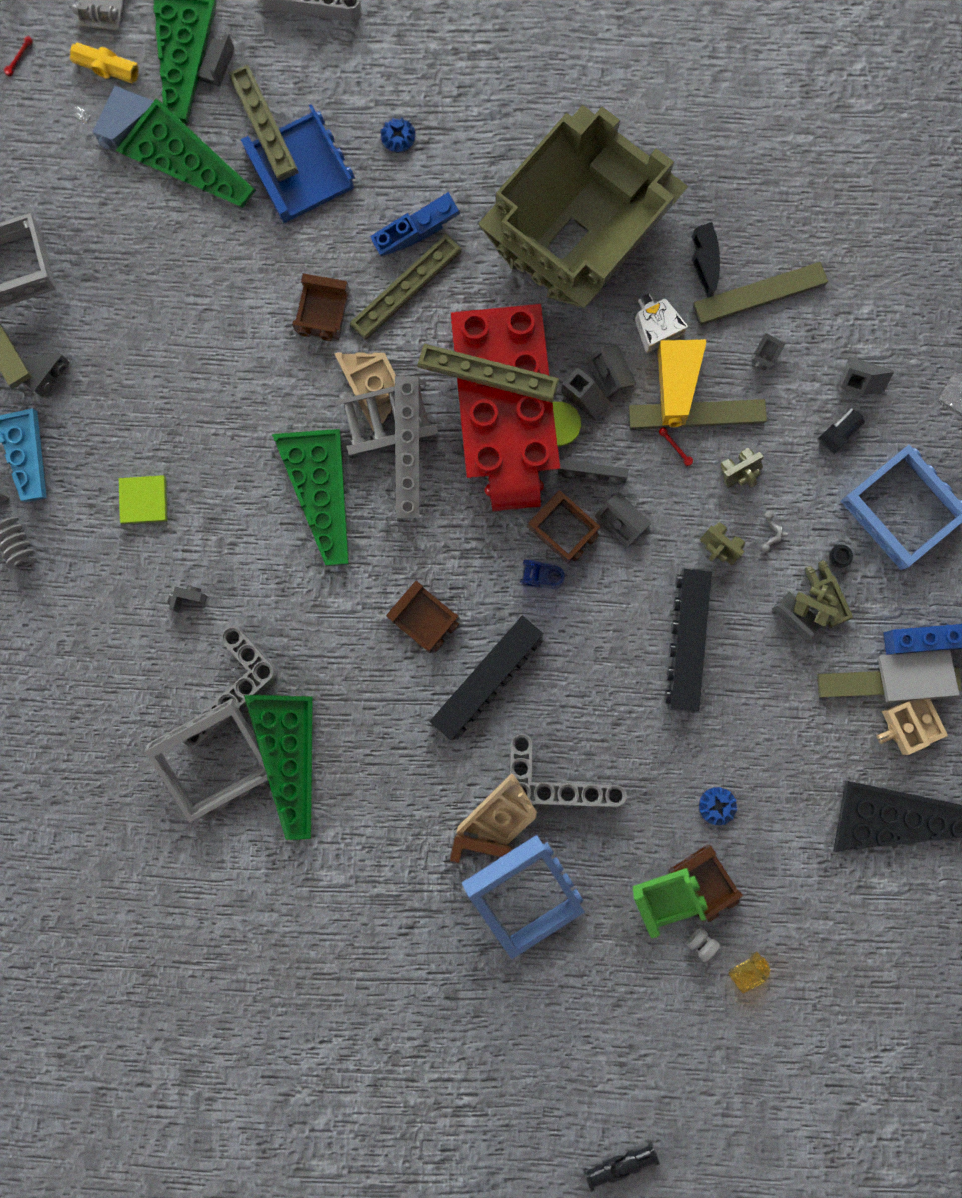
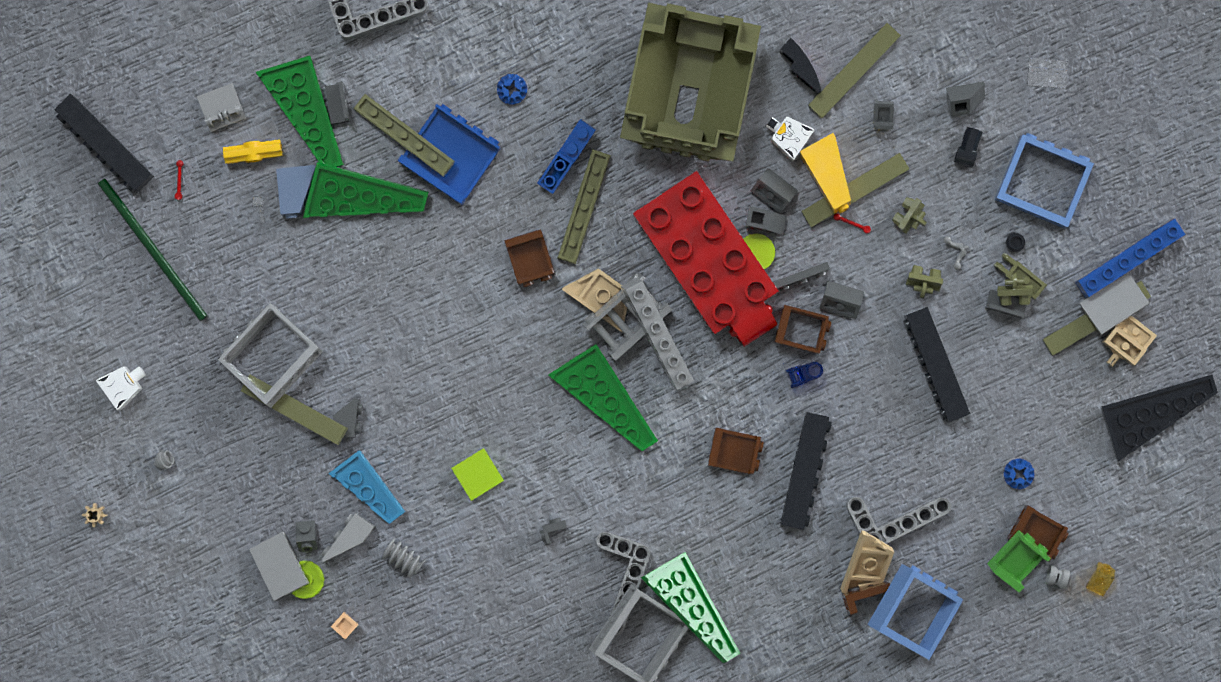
camera: 30 degrees left, 5 degrees up
olive tile [417,344,559,403] -> none

